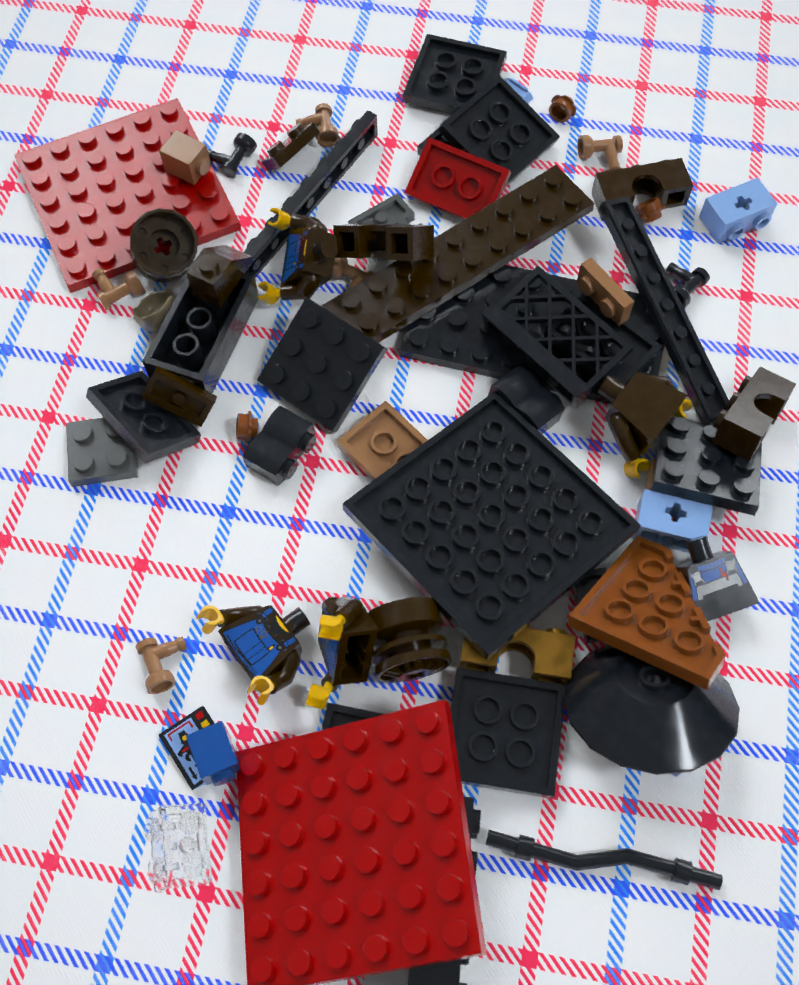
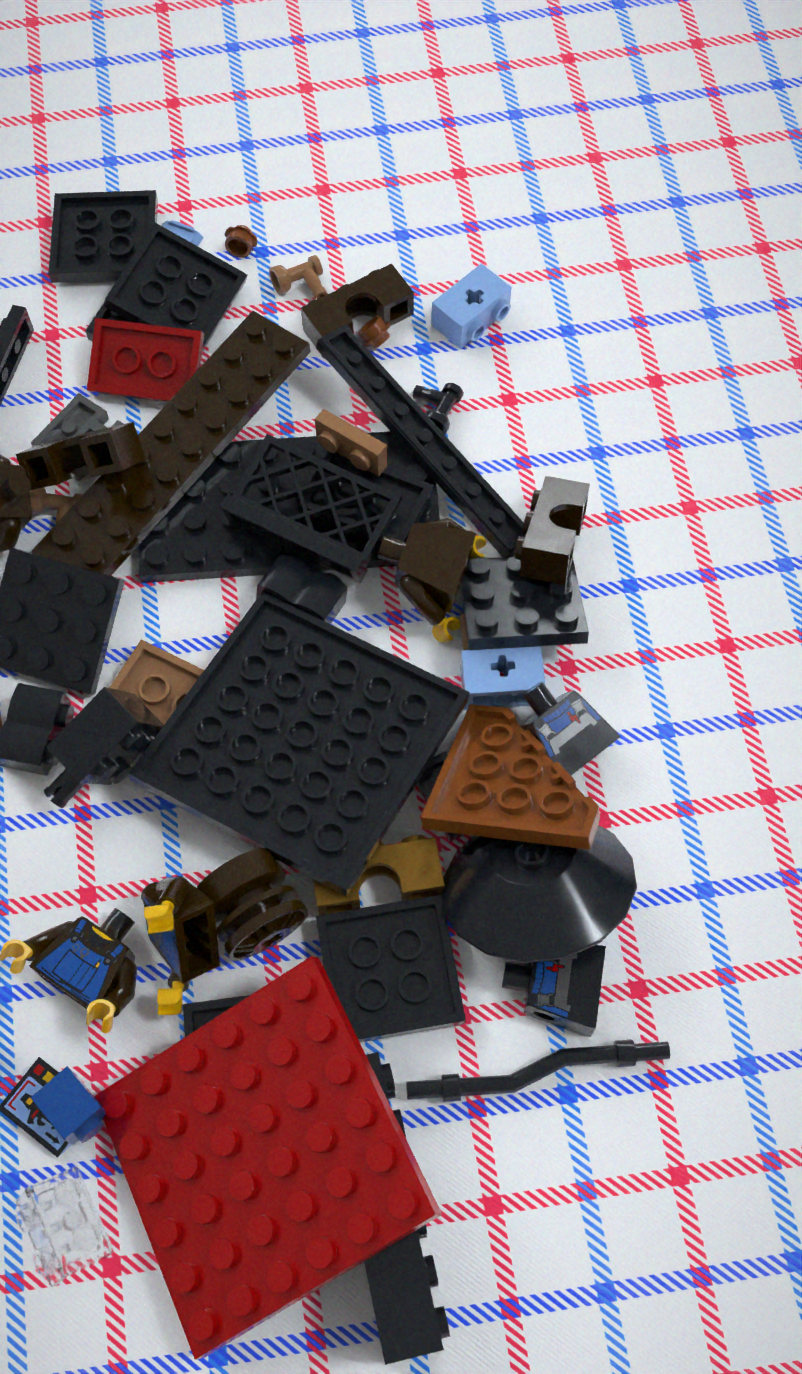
camera: 20 degrees left, 0 degrees up
none -> black brick [44,687,164,808]
none -> torso [501,945,606,1037]

